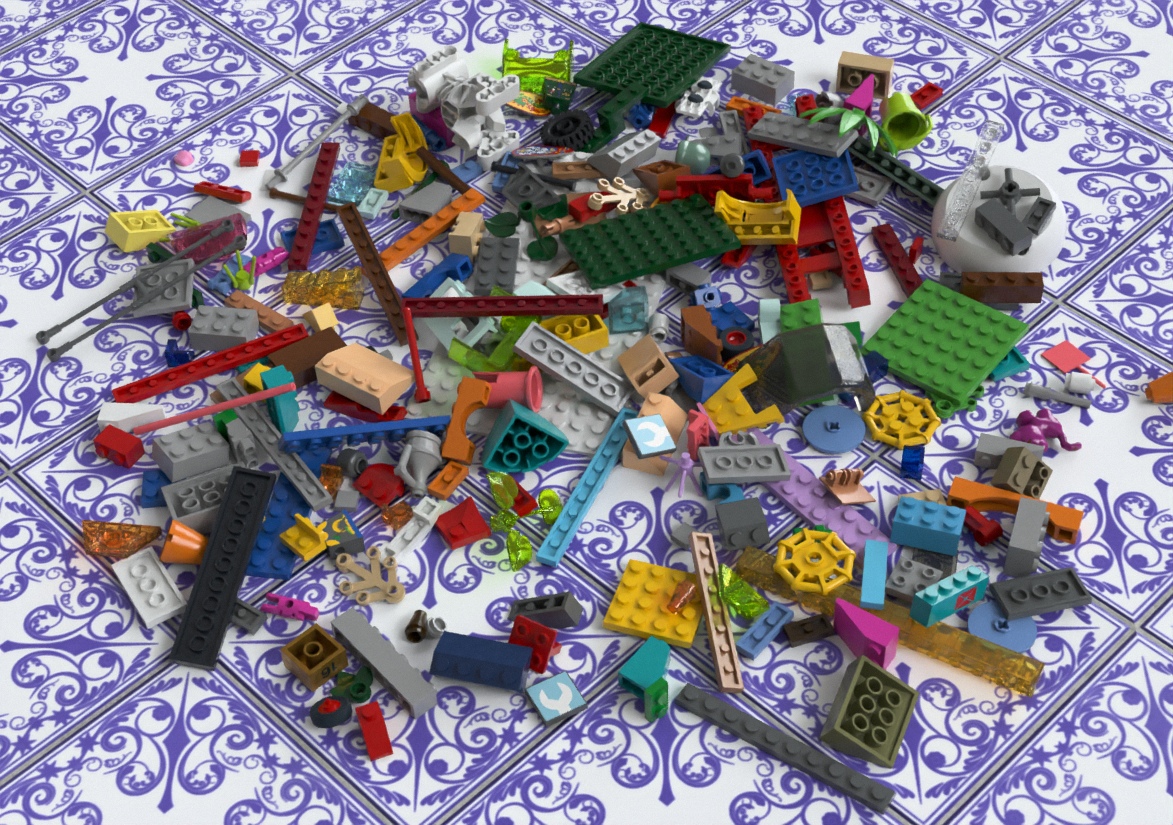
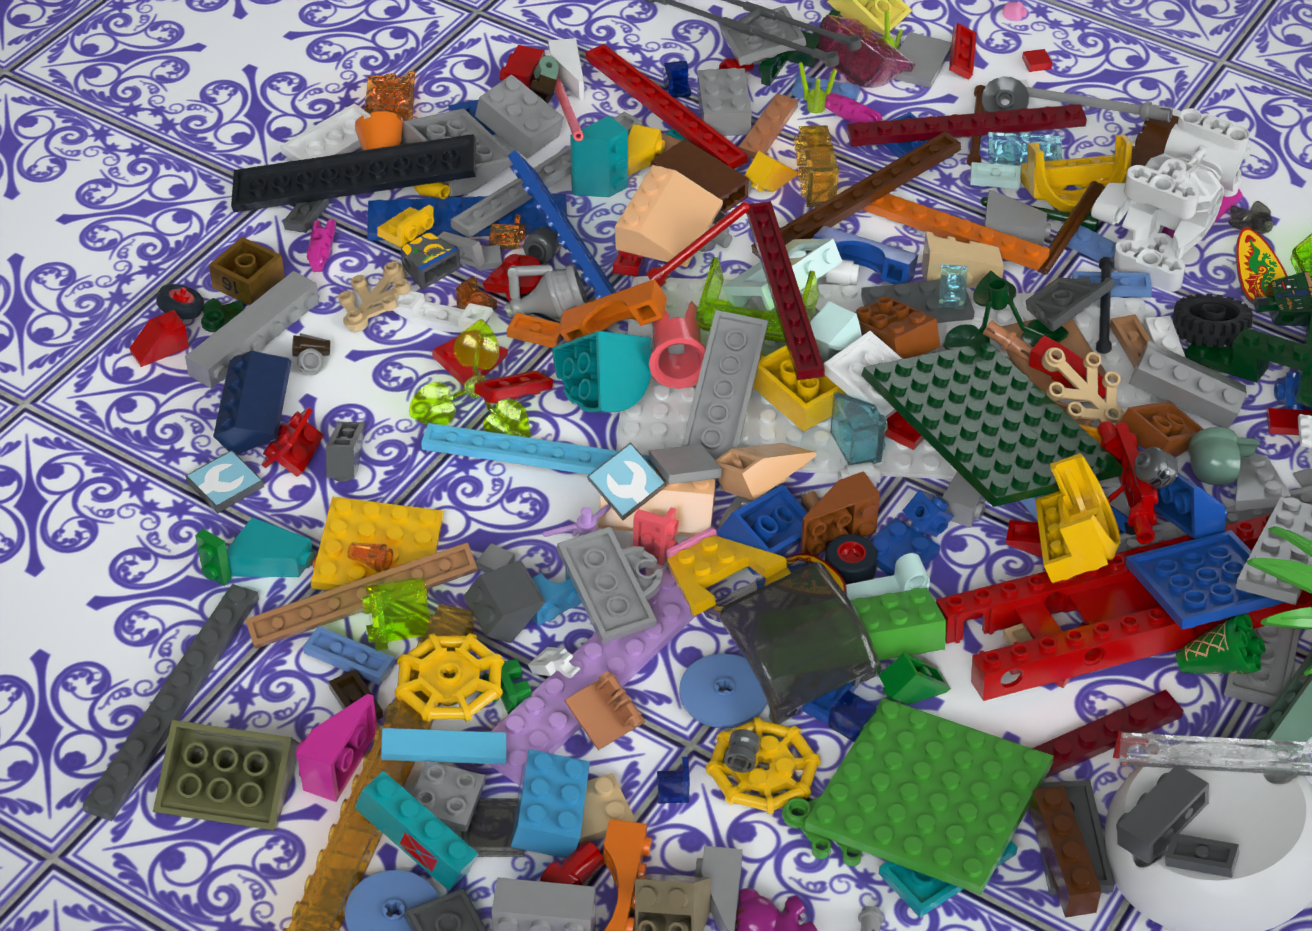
camera: 75 degrees right, 0 degrees up
light grey hips [212,409,259,469] -> none
shield [512,145,574,167] -> none
dark grey bar [980,168,1040,217] -> none
none -> light grey plate [437,231,485,268]
none -> leg [528,56,559,103]
none -> white plate [528,647,580,678]
none -> light grey tile [649,444,722,485]
none -> dark grey wheel [724,729,761,773]
none -> dark orange slope [854,296,940,359]
none -> clear light blue plate [938,264,967,309]
none -> dark grey dish [982,76,1029,112]
none -> green cone [1176,613,1266,674]

